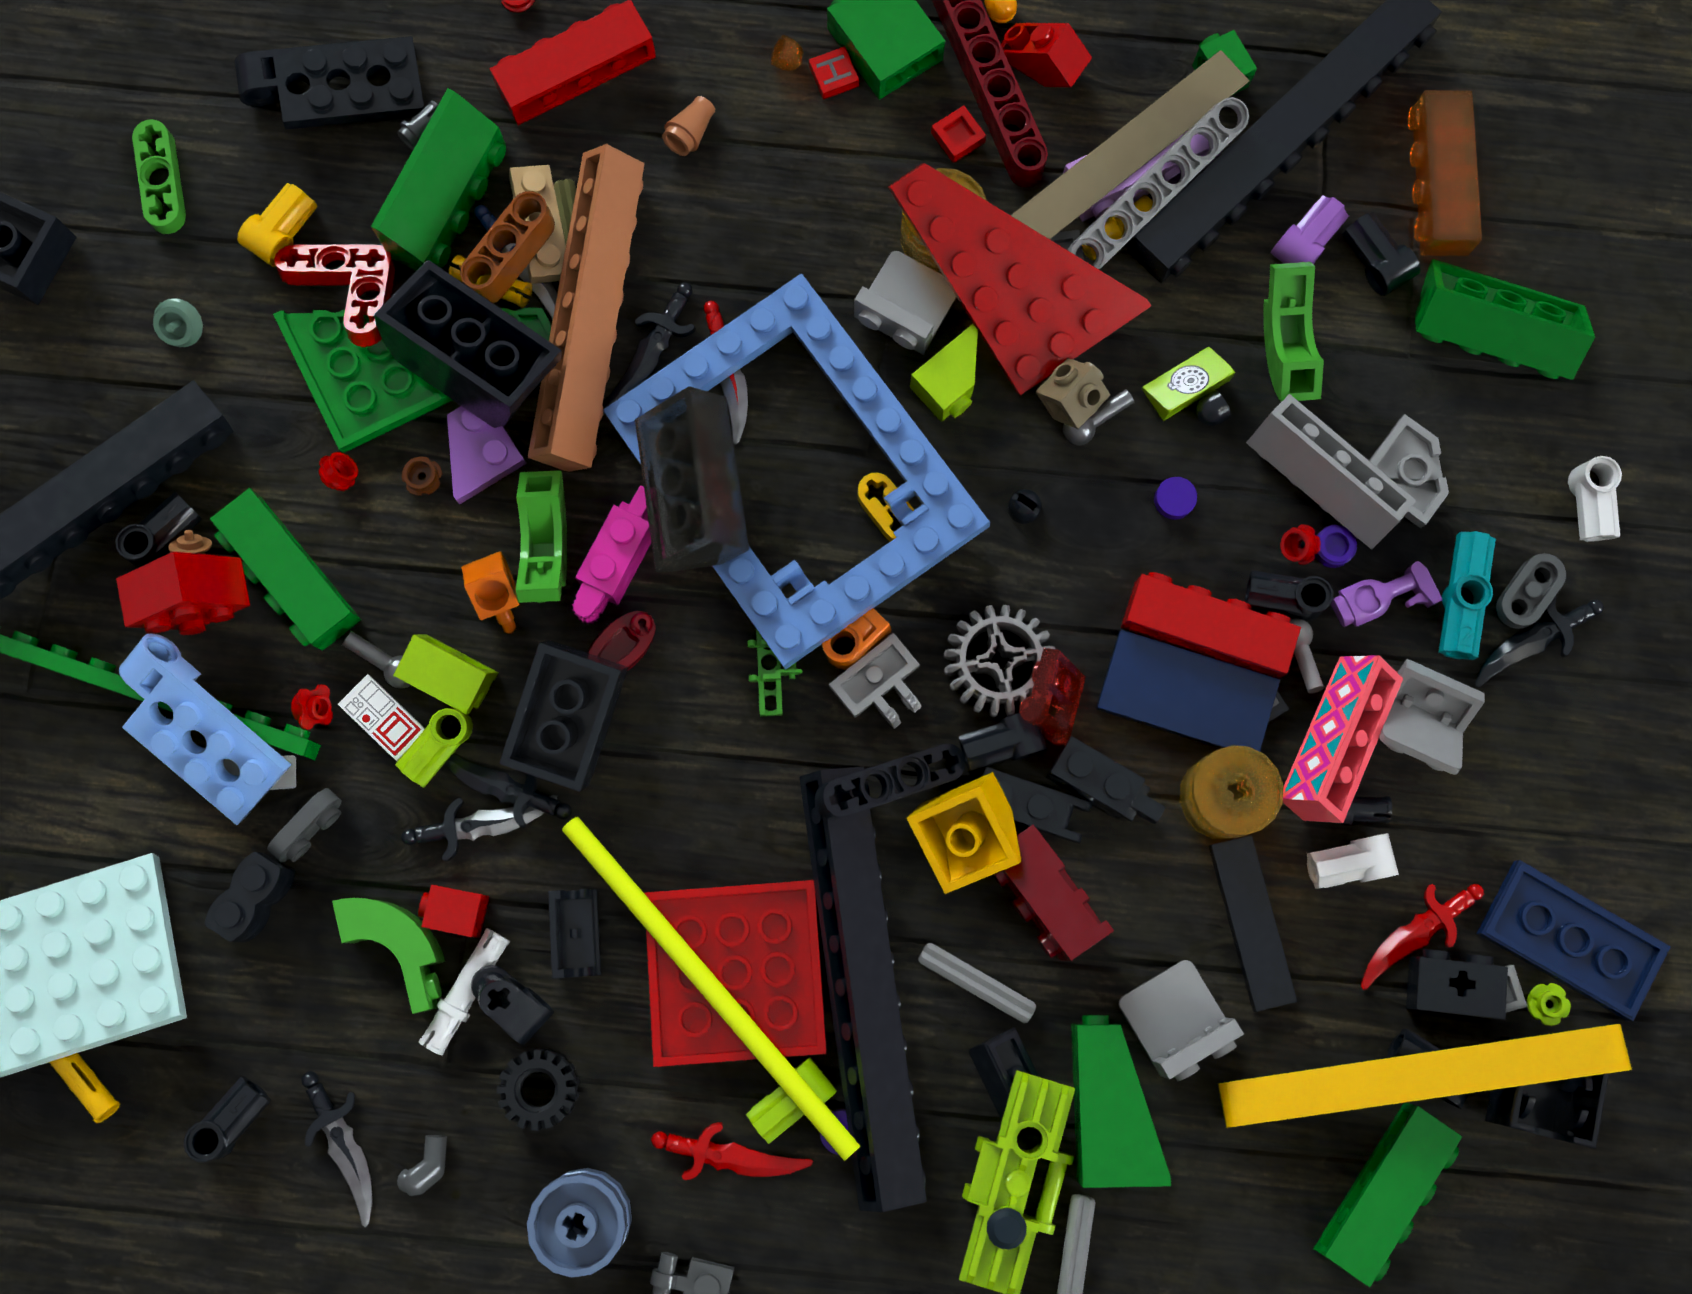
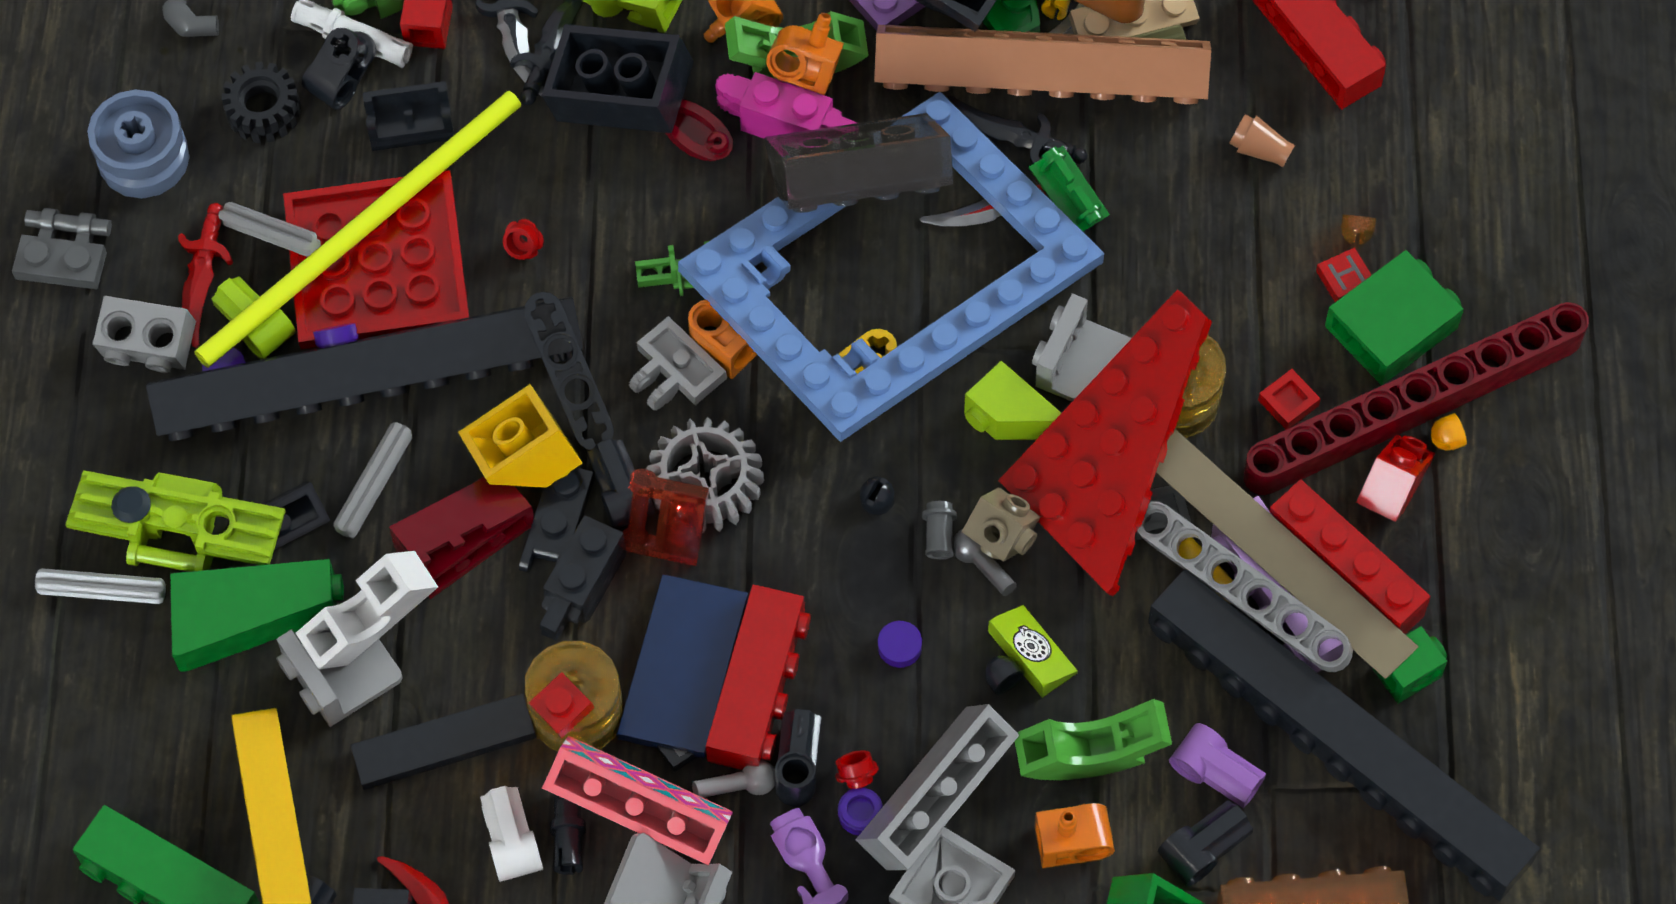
camera: 90 degrees right, 15 degrees down
none -> light grey brick [93,296,196,373]
none -> light grey axle [218,202,321,257]
none -> white arch [295,551,438,670]
none -> dark purple tile [313,323,358,348]
none -> red plate [503,219,544,259]
none -> red plate [528,672,595,739]
none -> orange piece [766,13,844,95]
none -> dark grey pin [922,501,957,559]
none -> green hinge [1028,146,1110,232]
none -> orange piece [1035,803,1115,868]
none -> red brick [1269,479,1431,634]

